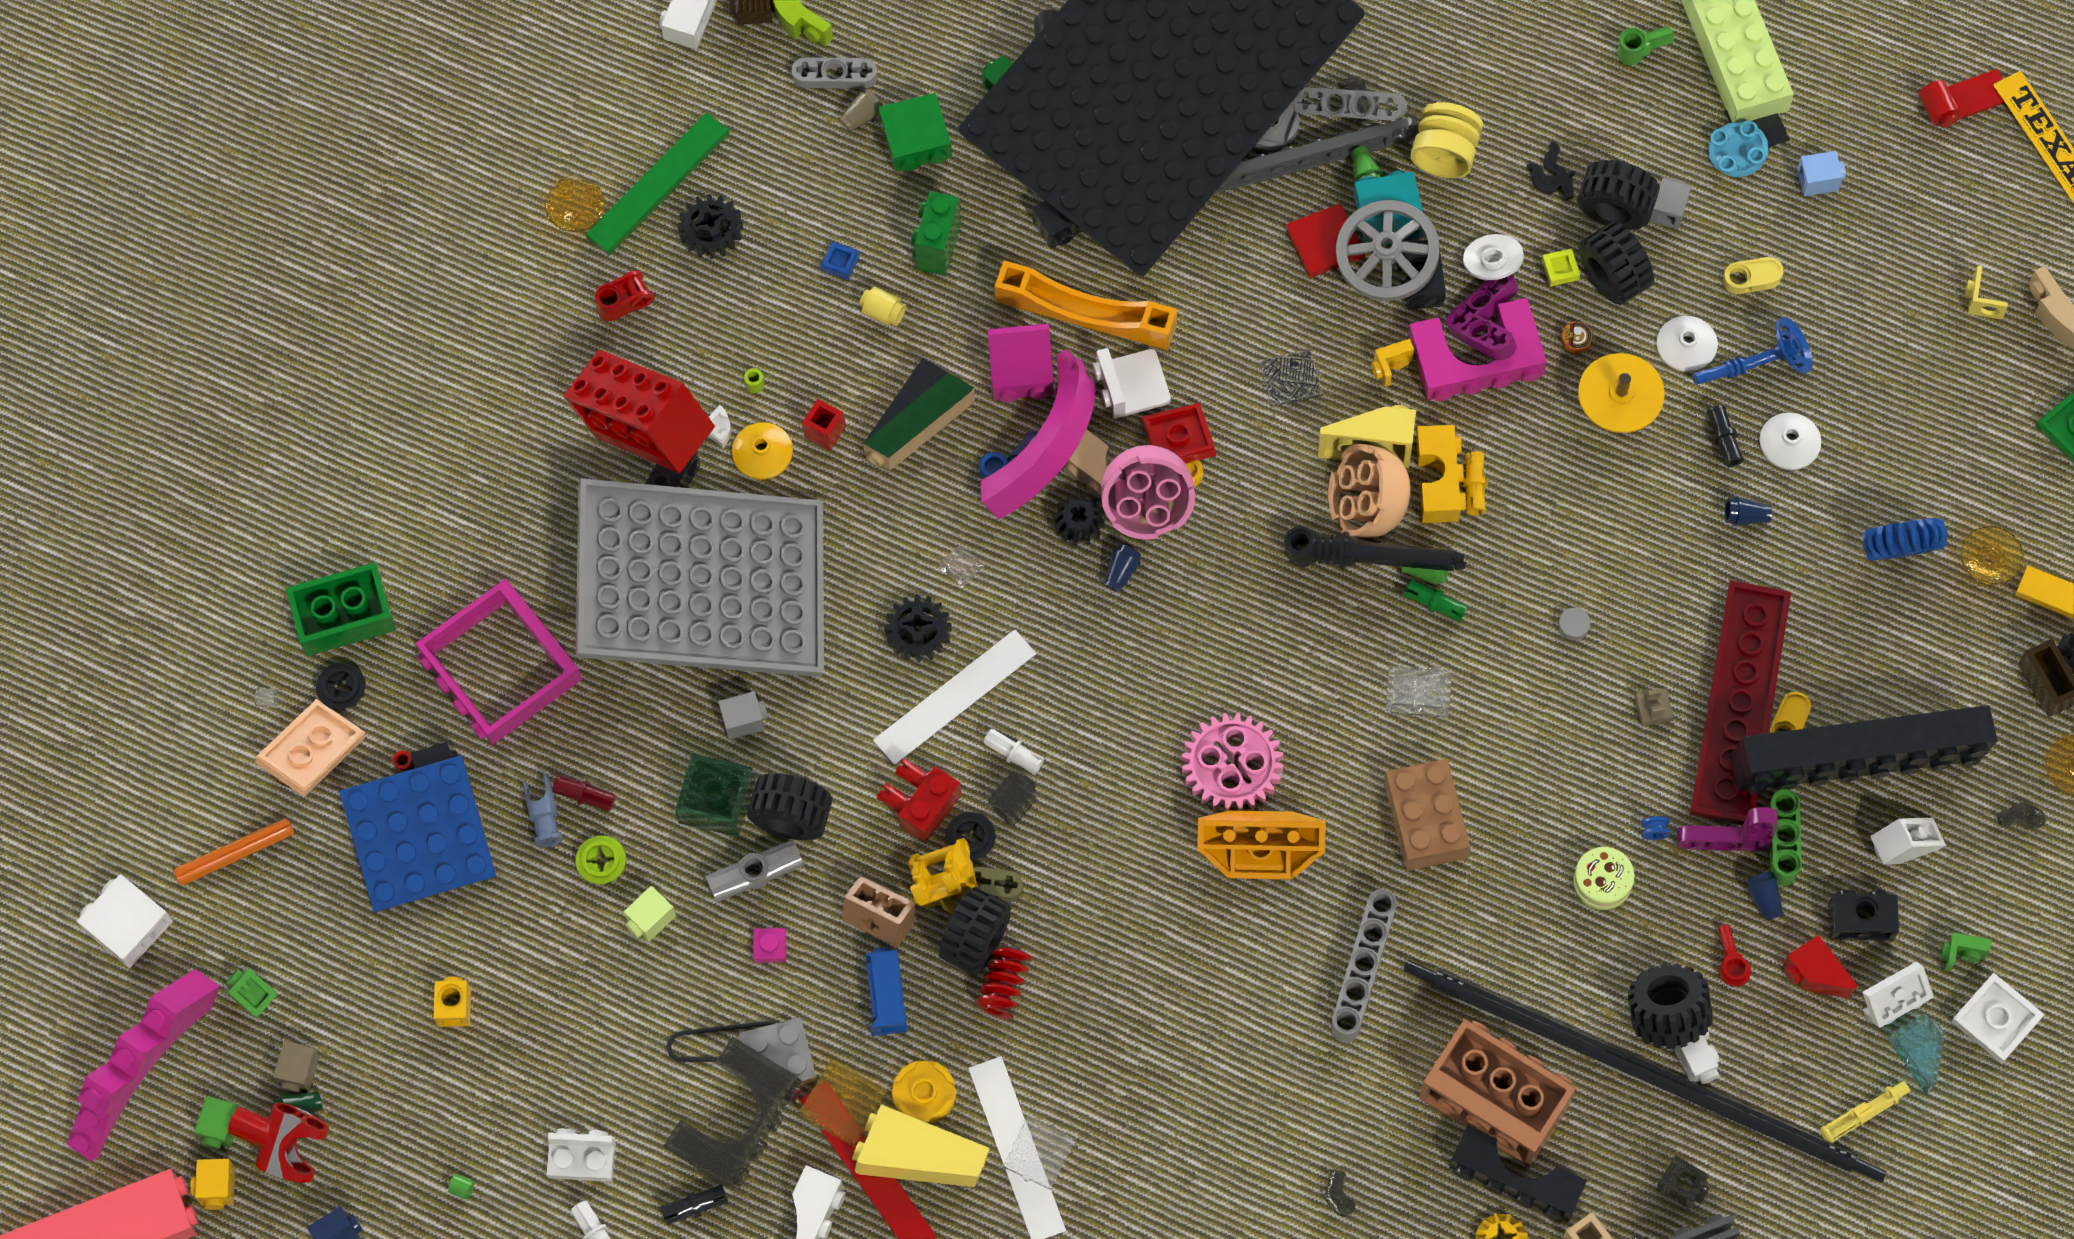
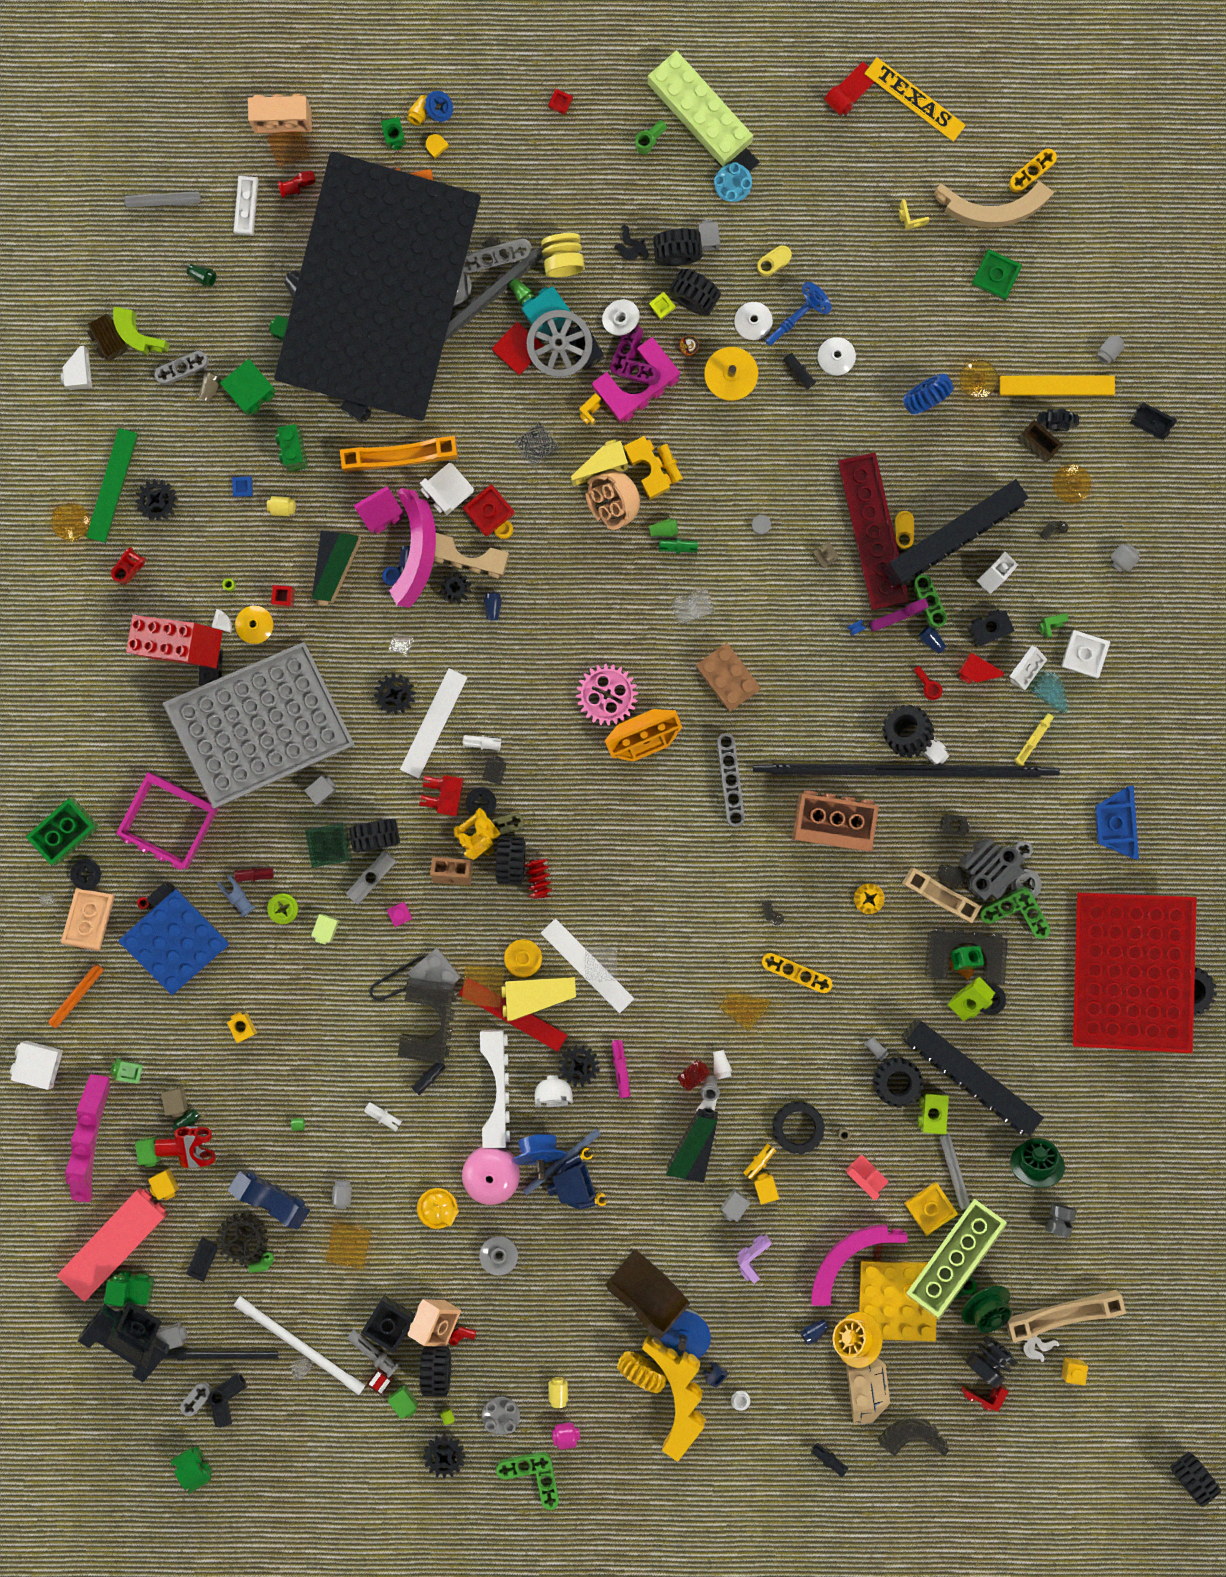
camera: 25 degrees left, 20 degrees up
white bracket [546,1128,616,1182] -> none
blue window [865,947,907,1036] -> none
bright pink cylinder [1101,445,1195,540] -> none
black piece [1284,526,1466,571] -> none
black arch [1449,1125,1587,1222] -> none
yellowish green head [1573,847,1635,910] -> none
dark blue cone [1724,496,1772,526] -> none
light blue brick [1797,151,1846,196] -> none

